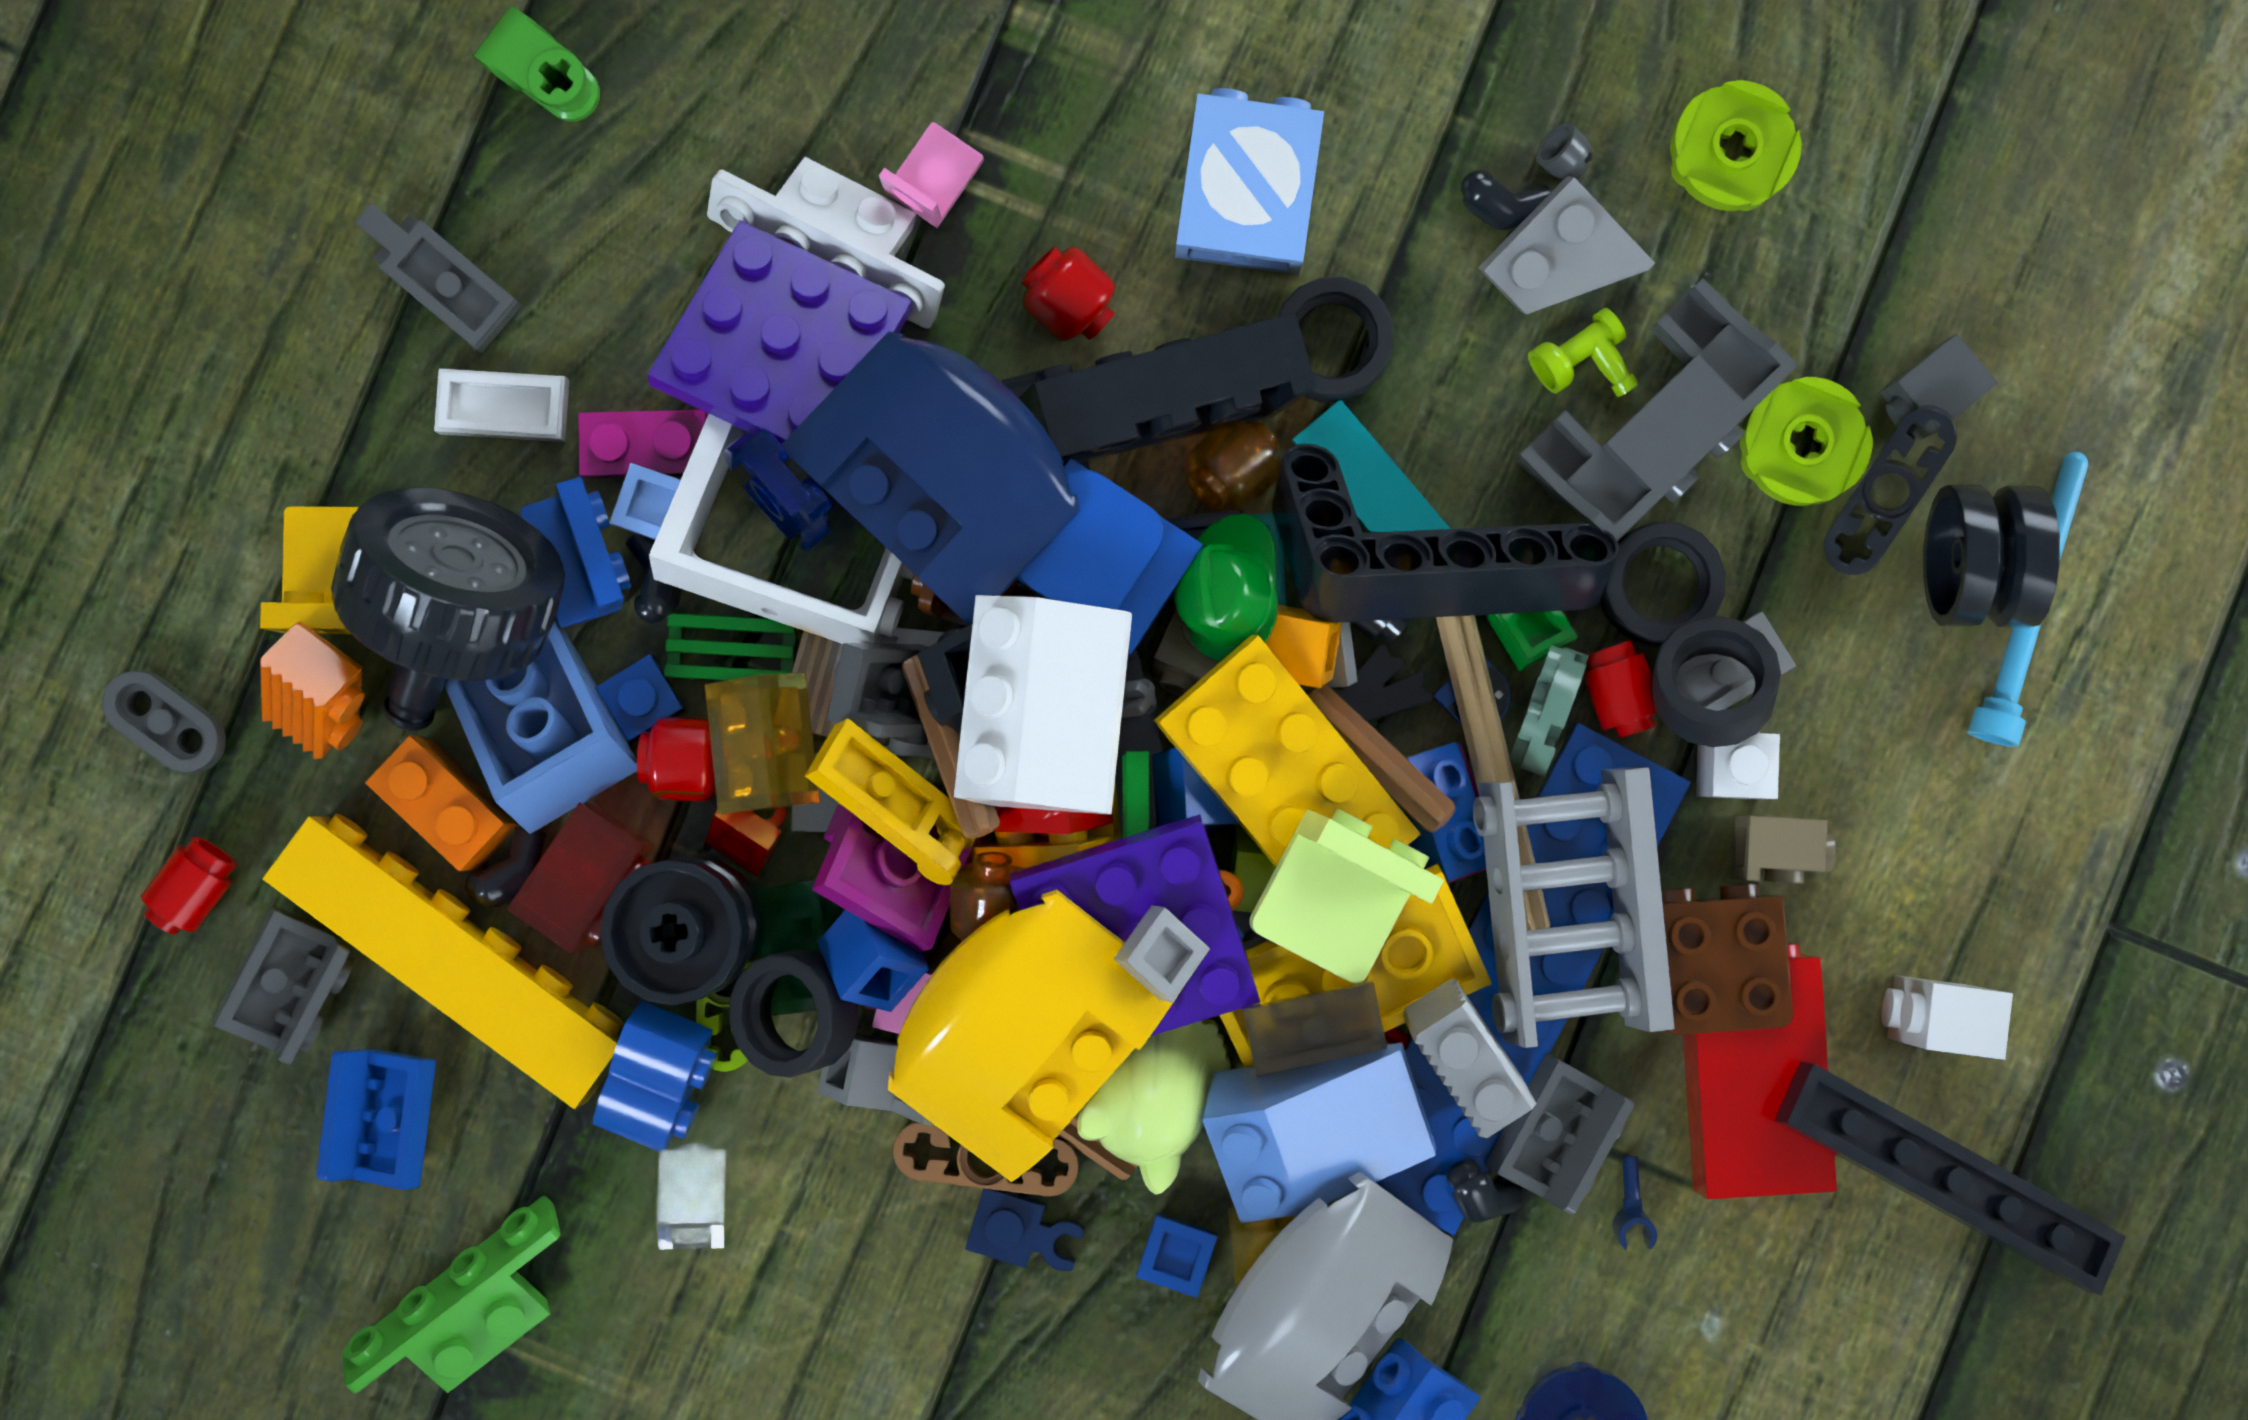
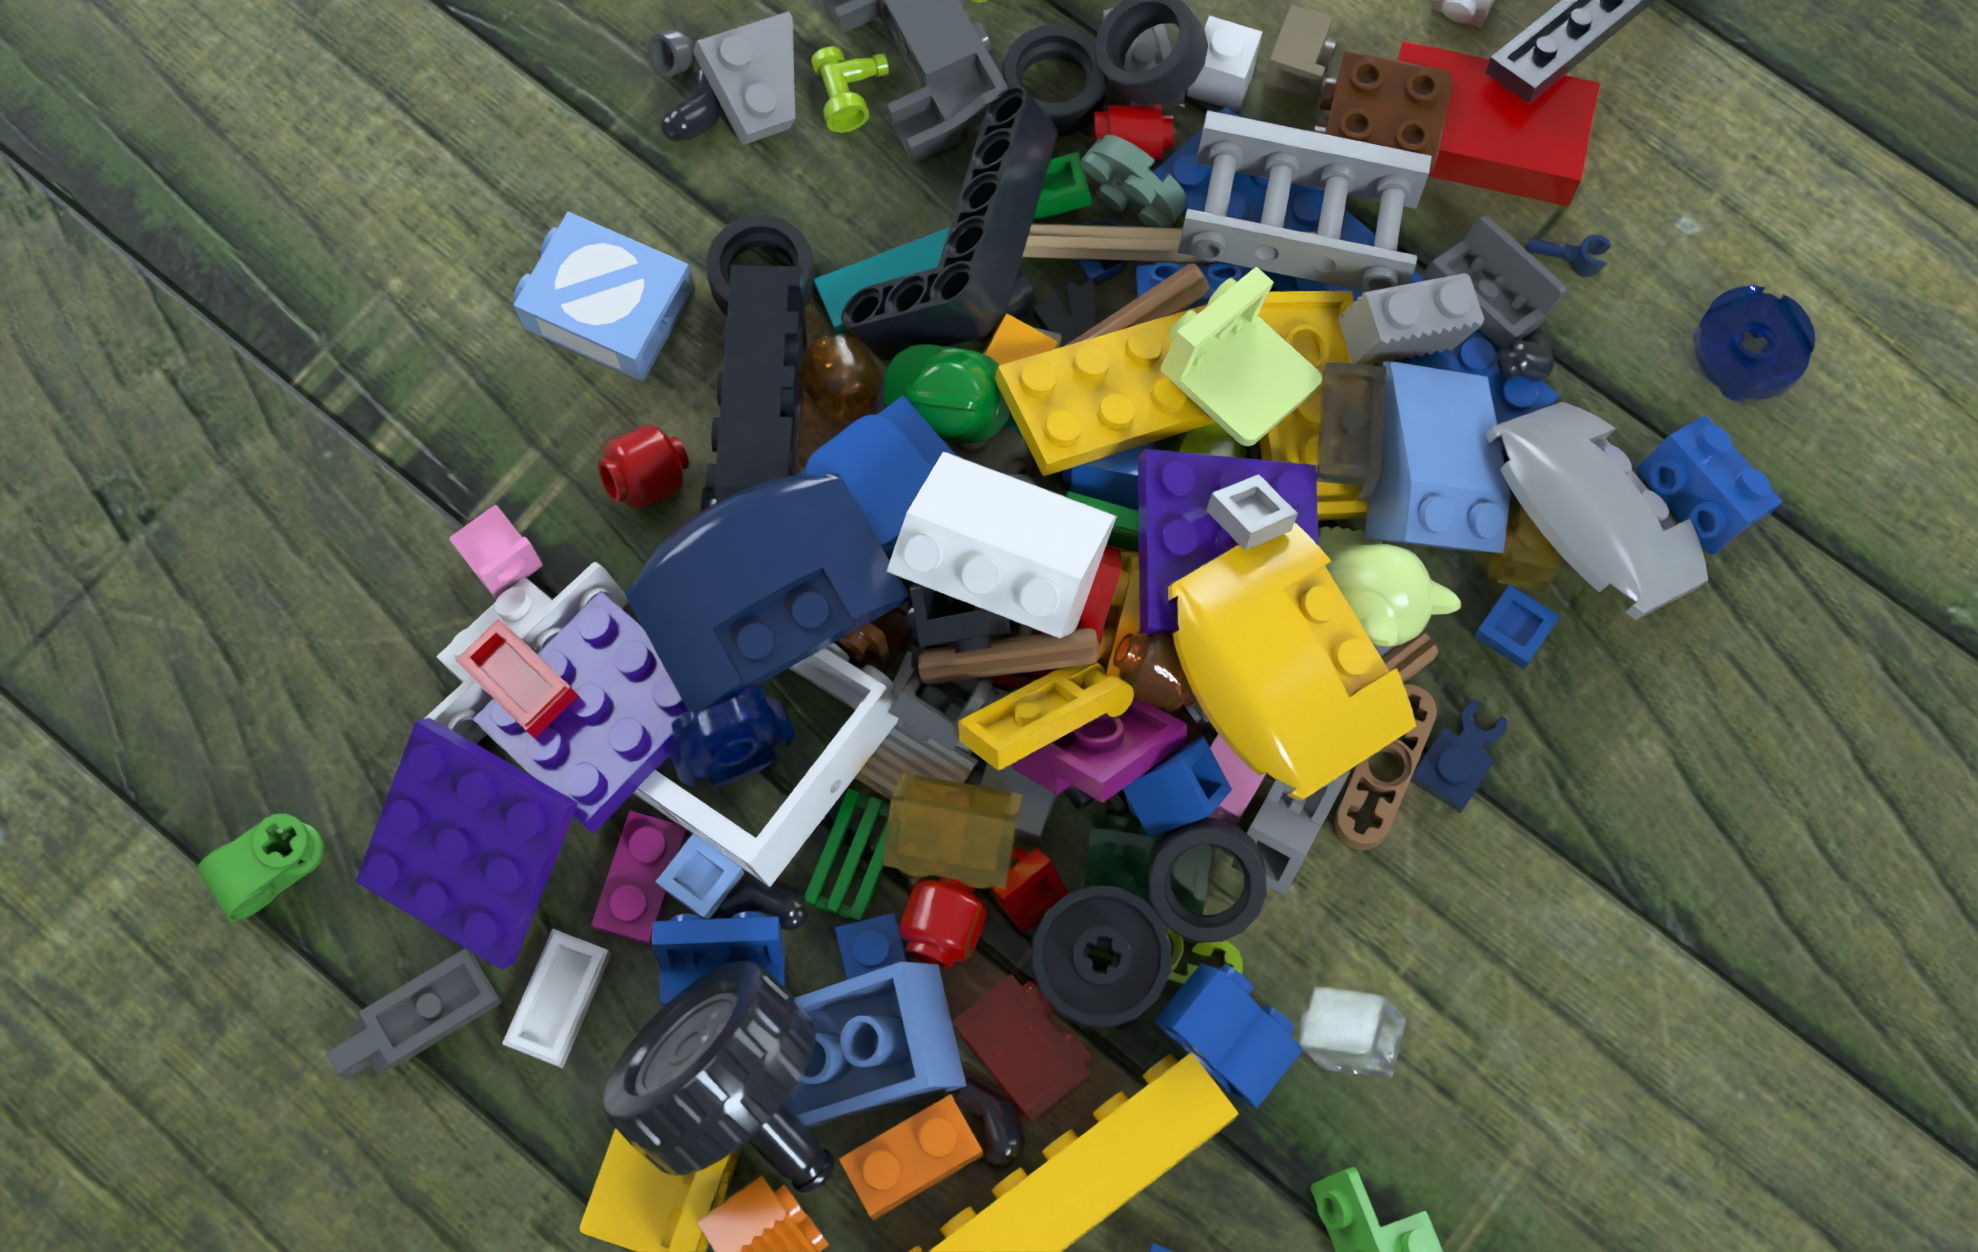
camera: 70 degrees left, 15 degrees down
none -> dark purple plate [355,718,578,970]
none -> tile [455,618,579,739]

